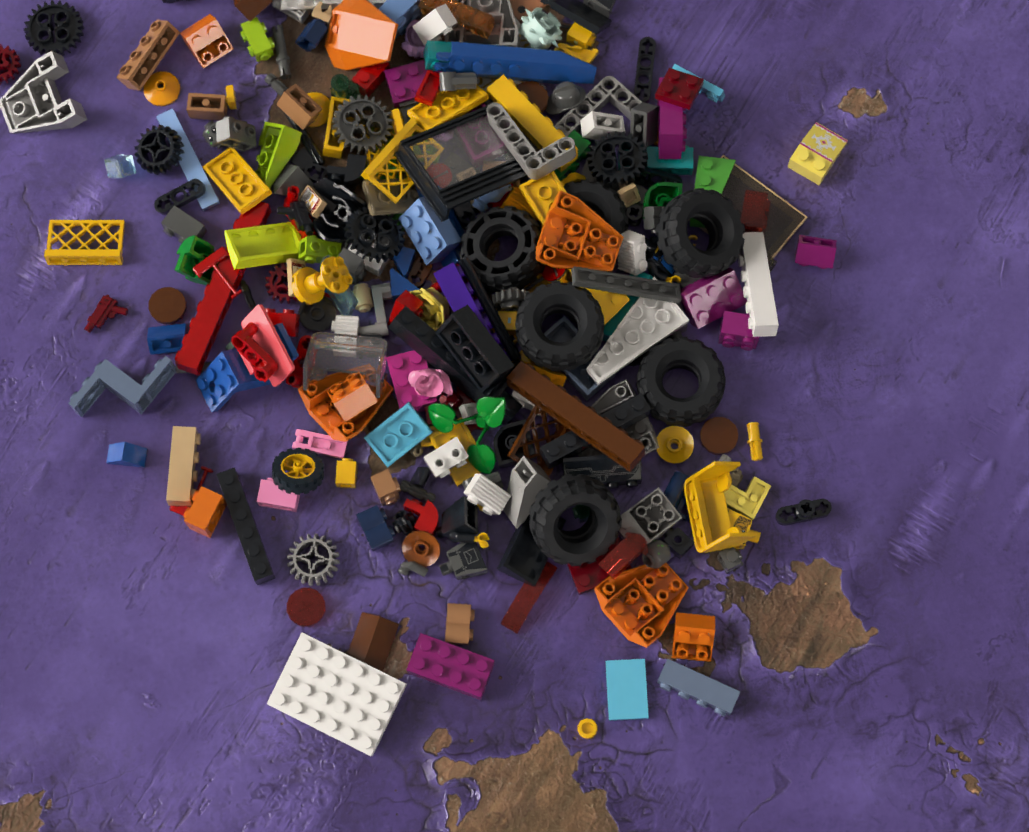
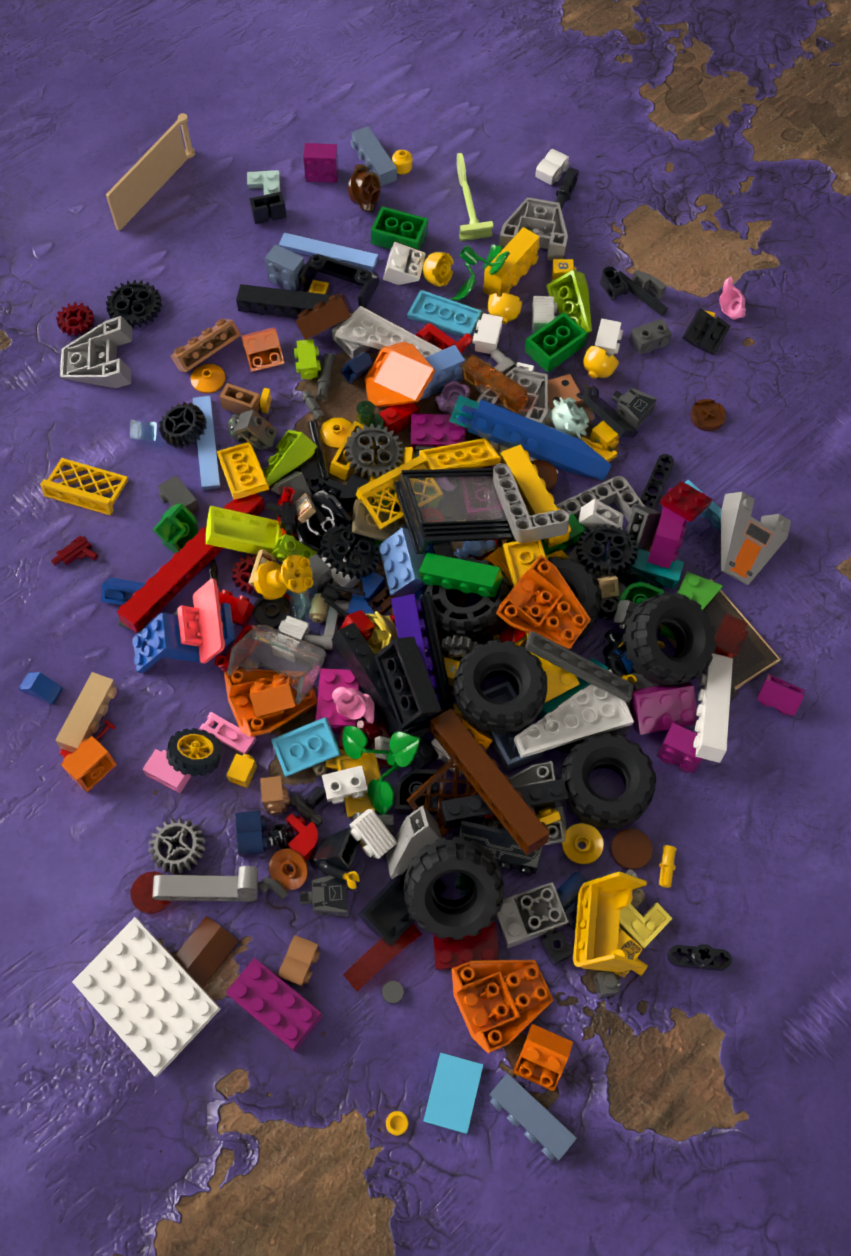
camera: 15 degrees right, 10 degrees down
sand blue bracket [68,355,176,417] -> none
reddish brown tile [148,287,187,324] -> none
black beam [154,179,206,215] -> none
red piece [193,246,242,299] -> none
black brick [216,467,276,585] -> none
red beam [231,322,278,382] -> none
medium nougat brick [277,83,322,130] -> none
tan tile [311,1,332,23] -> none
white brick [412,4,458,45] -> none
red tile [414,70,440,106] -> none
dark grey piece [439,72,477,91] -> none
dark grey piece [545,81,586,115] -> none
clear red piece [599,532,648,580] -> none
white brick [618,230,647,276] -> none
dark grey head [642,540,671,569] -> none
light yellow slope [788,122,848,186] -> none
none -> light grey beam [152,866,258,902]
none -> black plant [320,583,366,618]
none -> dark grey tile [382,981,404,1004]
none -> green brick [419,553,503,597]
none -> yellow plate [536,807,561,825]
none -> light grey wedge [721,491,791,585]

